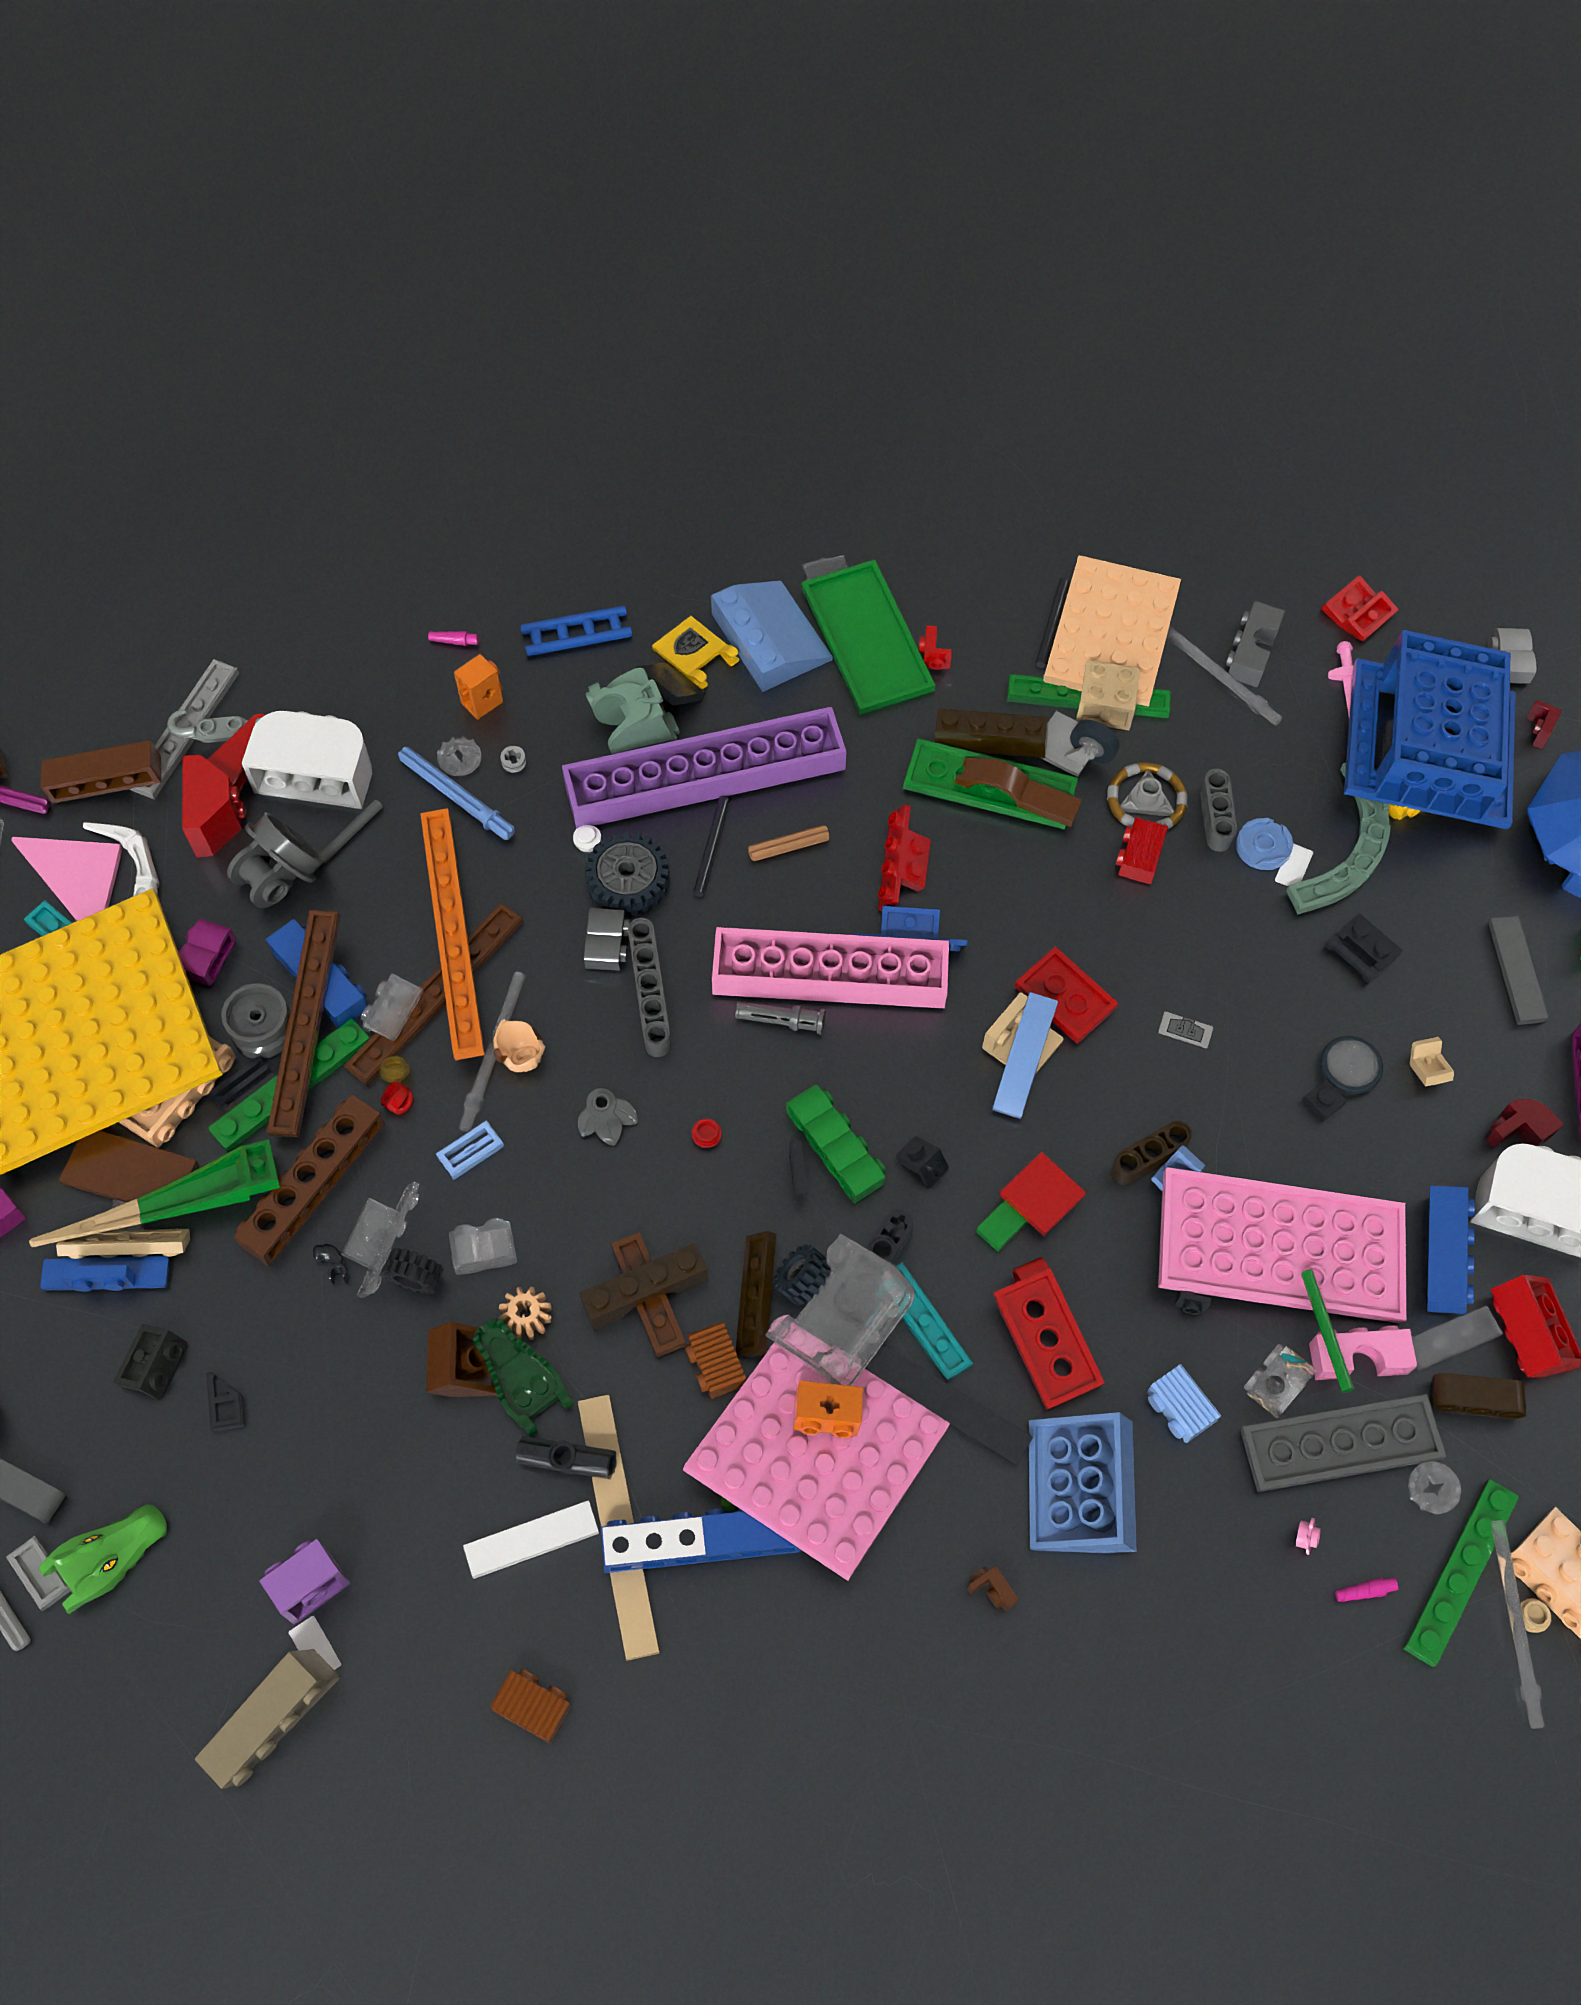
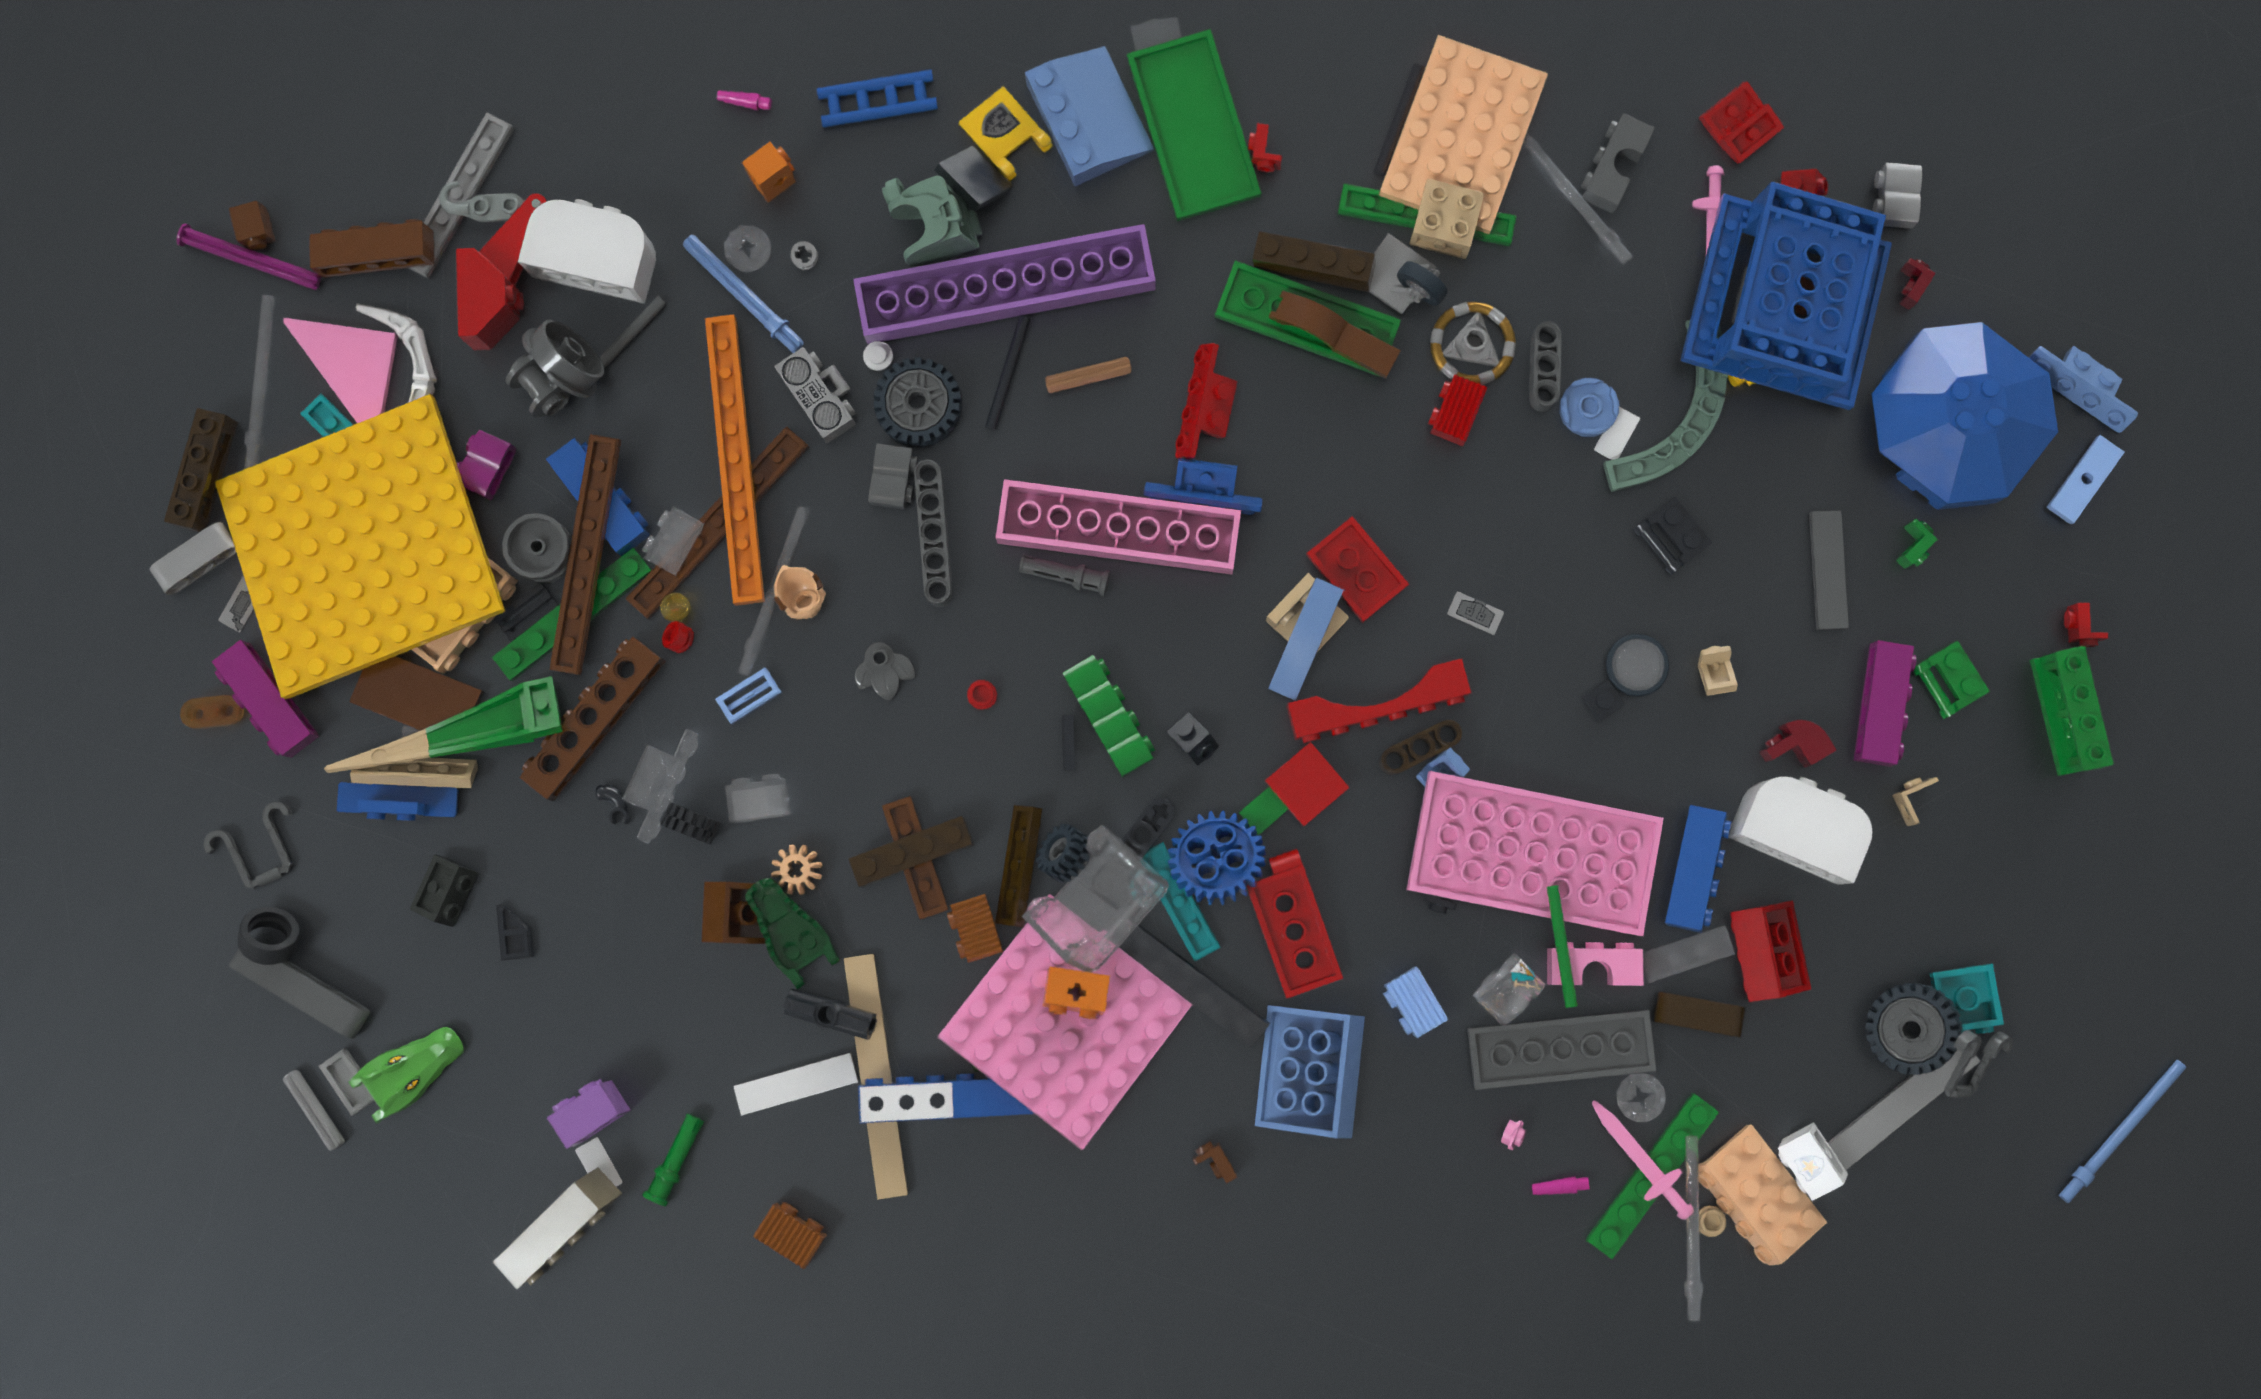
camera: 10 degrees right, 20 degrees up
none -> green pin [642,1113,704,1207]
none -> light grey piece [774,347,856,444]
none -> blue gear [1168,811,1266,905]
none -> red arch [1286,658,1471,744]
none -> bright pink sword [1592,1101,1694,1220]

